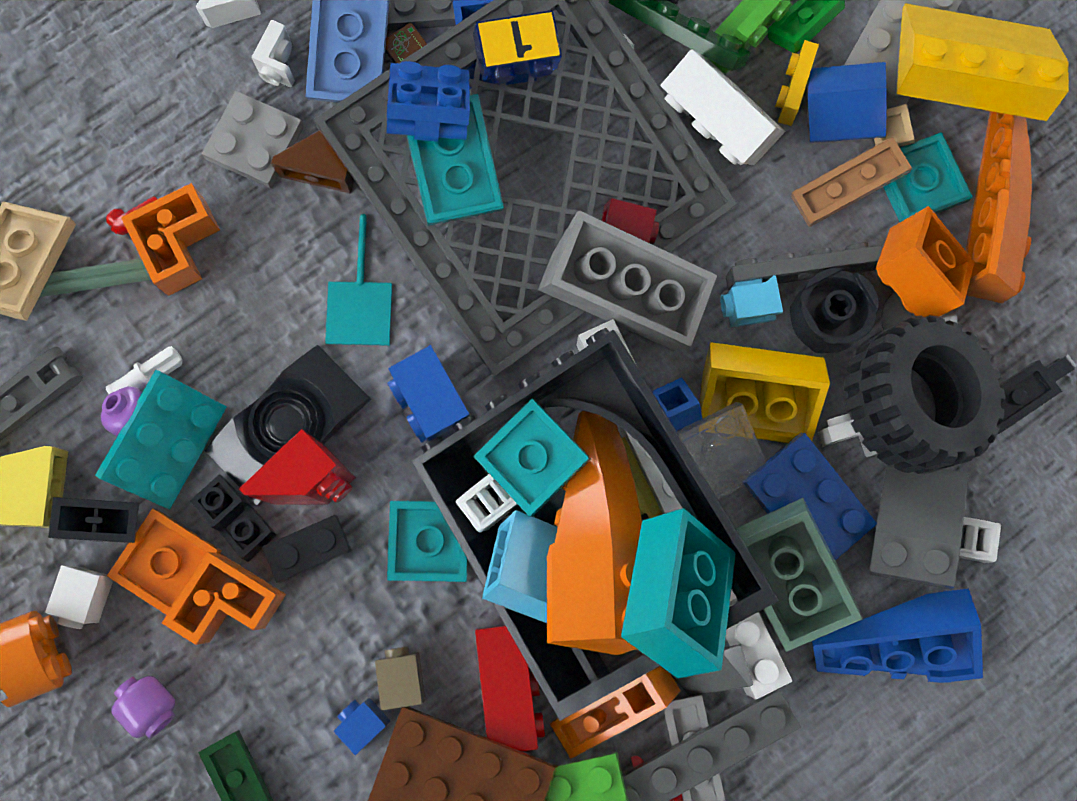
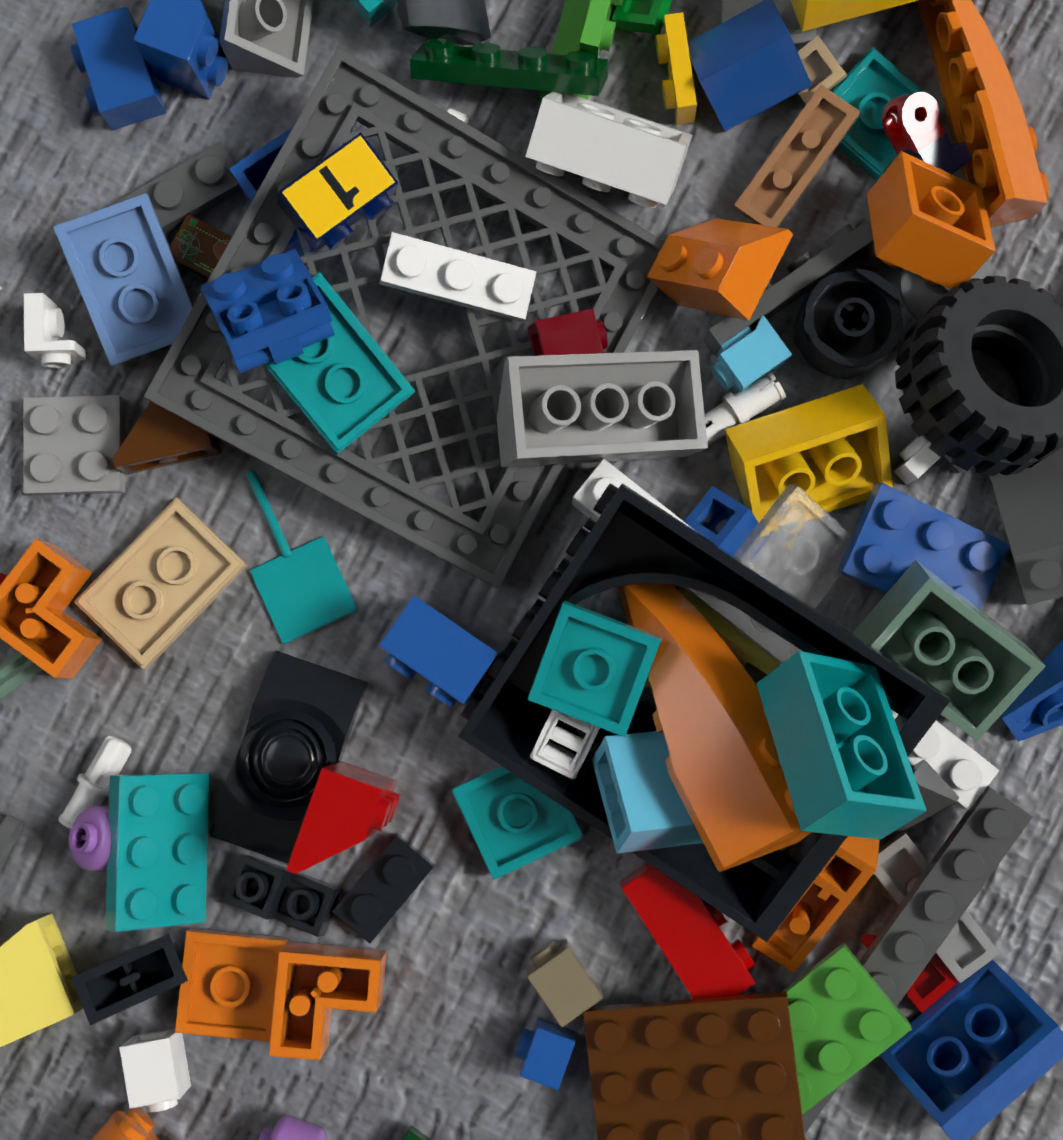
camera: 20 degrees left, 5 degrees up
none -> tan tile [74,497,248,669]
none -> white plate [379,232,537,322]
none -> orange slope [647,218,793,321]
none -> white pin [705,371,786,446]
none -> leg [882,92,973,174]

